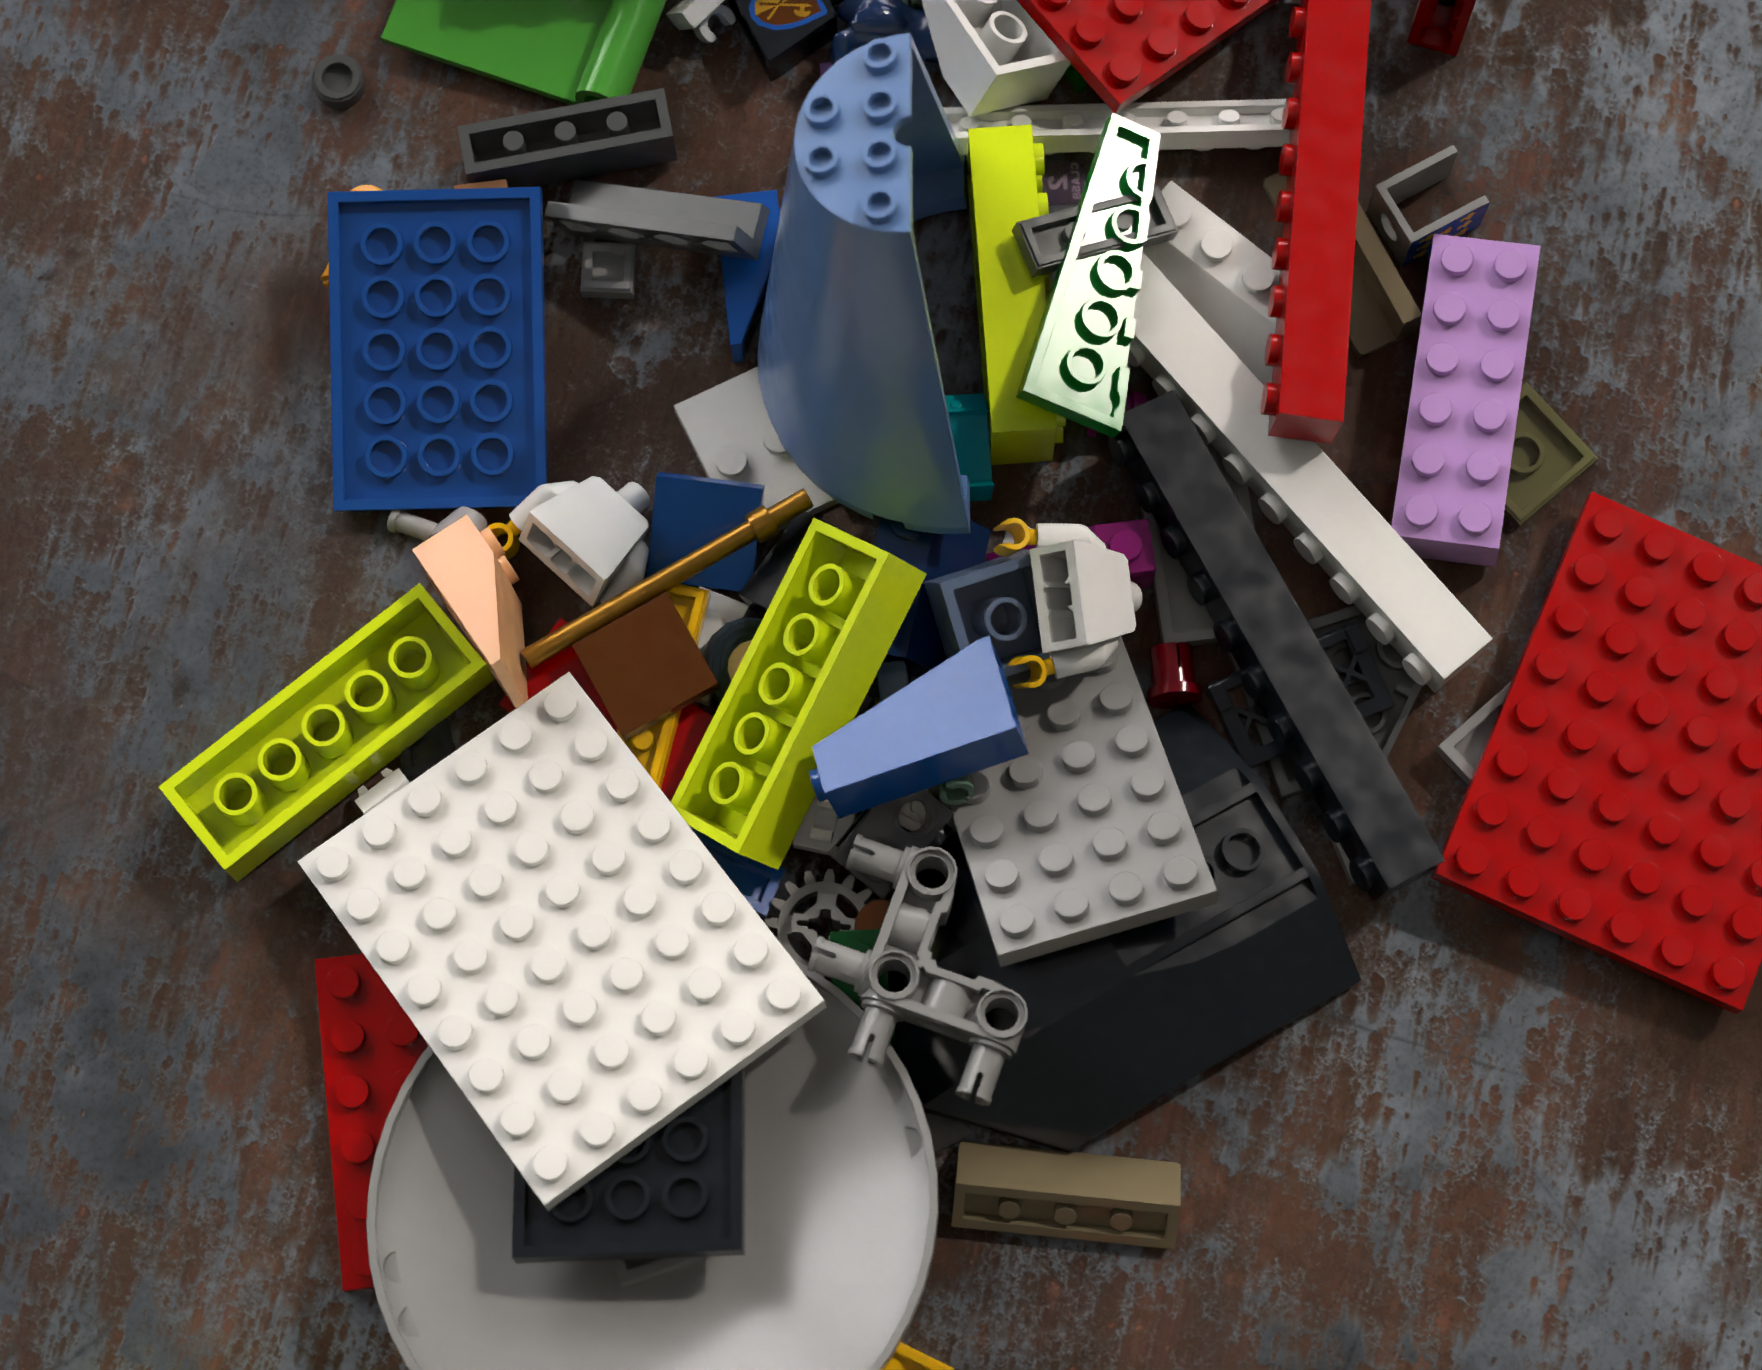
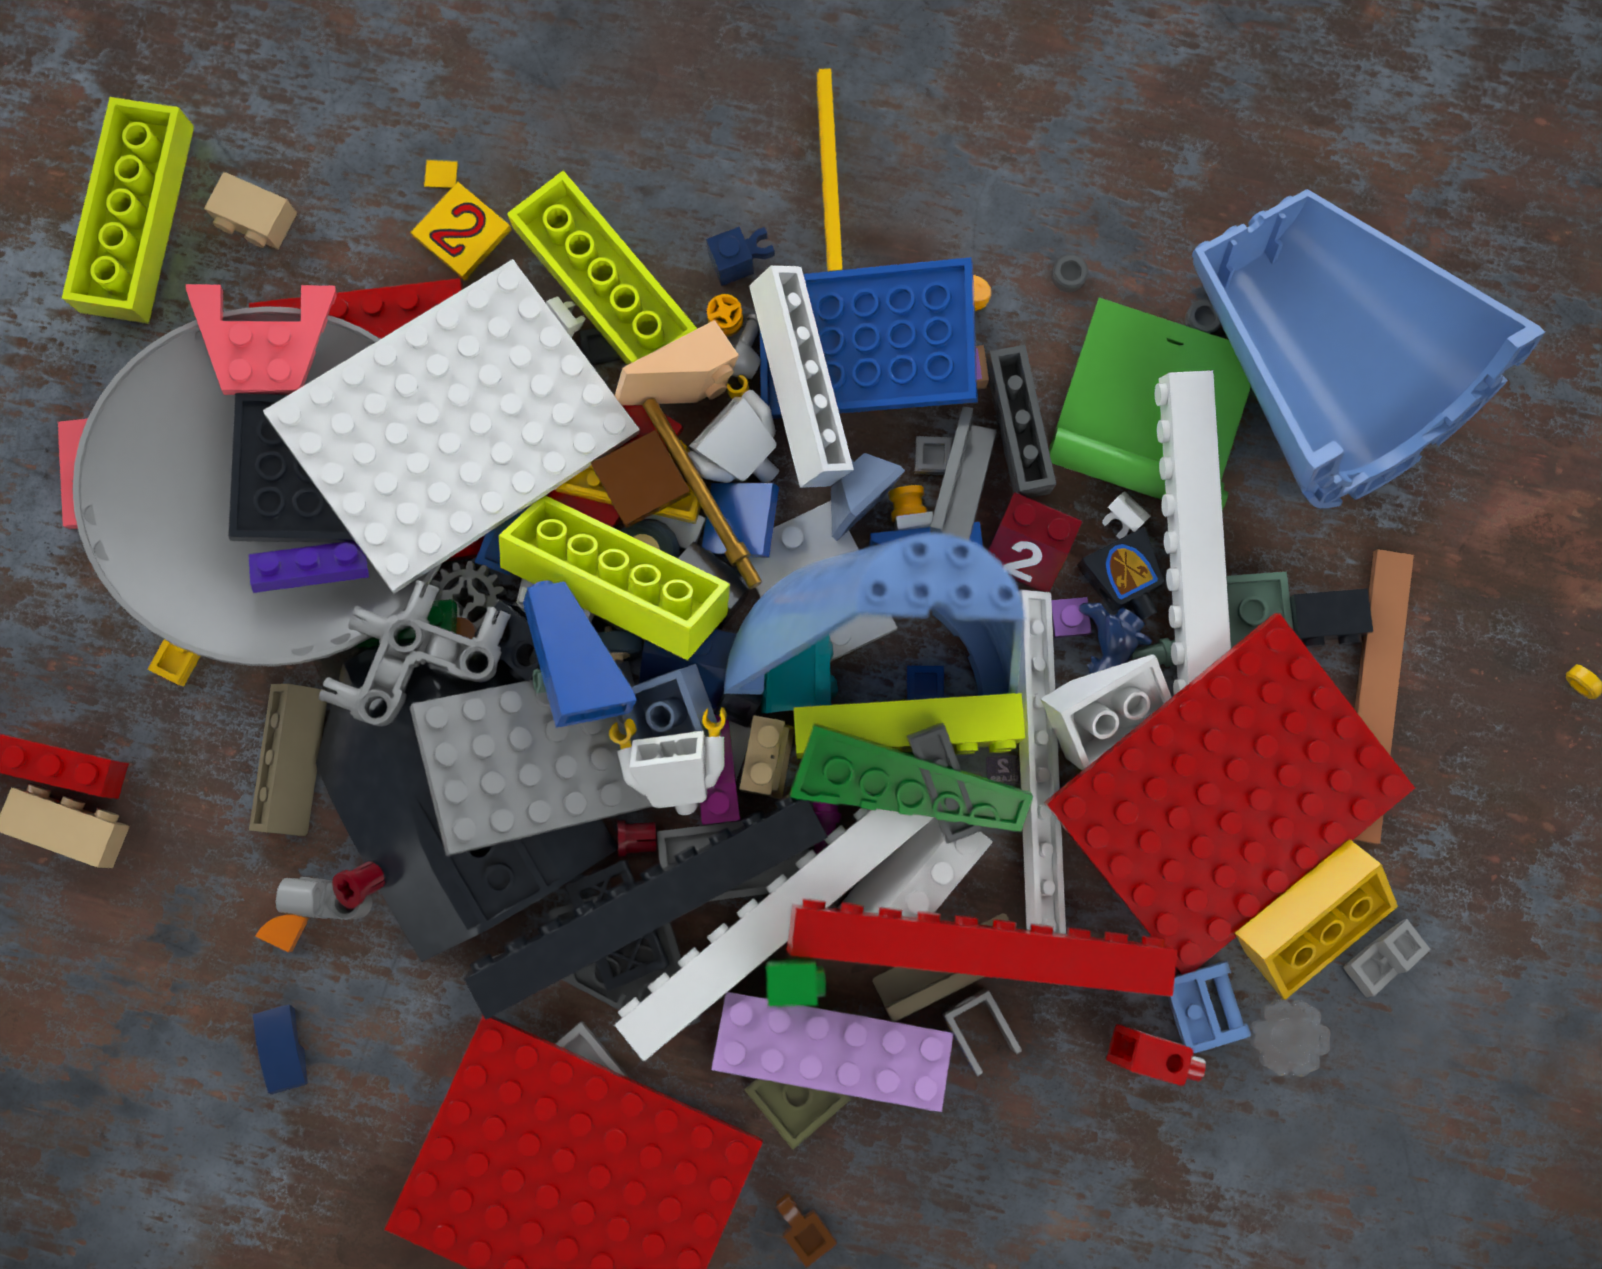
camera: 90 degrees right, 5 degrees up
none -> coral wing [186,284,337,395]
none -> tan brick [204,172,297,249]
none -> dark purple plate [248,541,369,593]
none -> dark blue slope [253,1004,308,1095]
none -> orange tile [255,914,309,953]
none -> light grey piece [276,877,372,920]
none -> dark red bush [332,861,385,908]
none -> yellow tile [410,182,512,280]
none -> yellow sticker [424,160,458,188]
none -> dark blue brick [706,226,775,286]
none -> light orange wheel [707,294,743,337]
none -> black tile [714,692,763,728]
none -> tan window [740,715,795,799]
none -> white brick [749,265,854,488]
none -> green brick [767,958,825,1007]
none -> reddish brown plate [776,1192,837,1268]
none -> yellow tile [817,69,843,272]
none -> sand blue slope [831,453,905,541]
none -> light orange wheel [888,485,927,522]
none -> white tile [894,512,933,531]
none -> blue tile [906,666,944,700]
none -> dark red slope [988,492,1082,592]

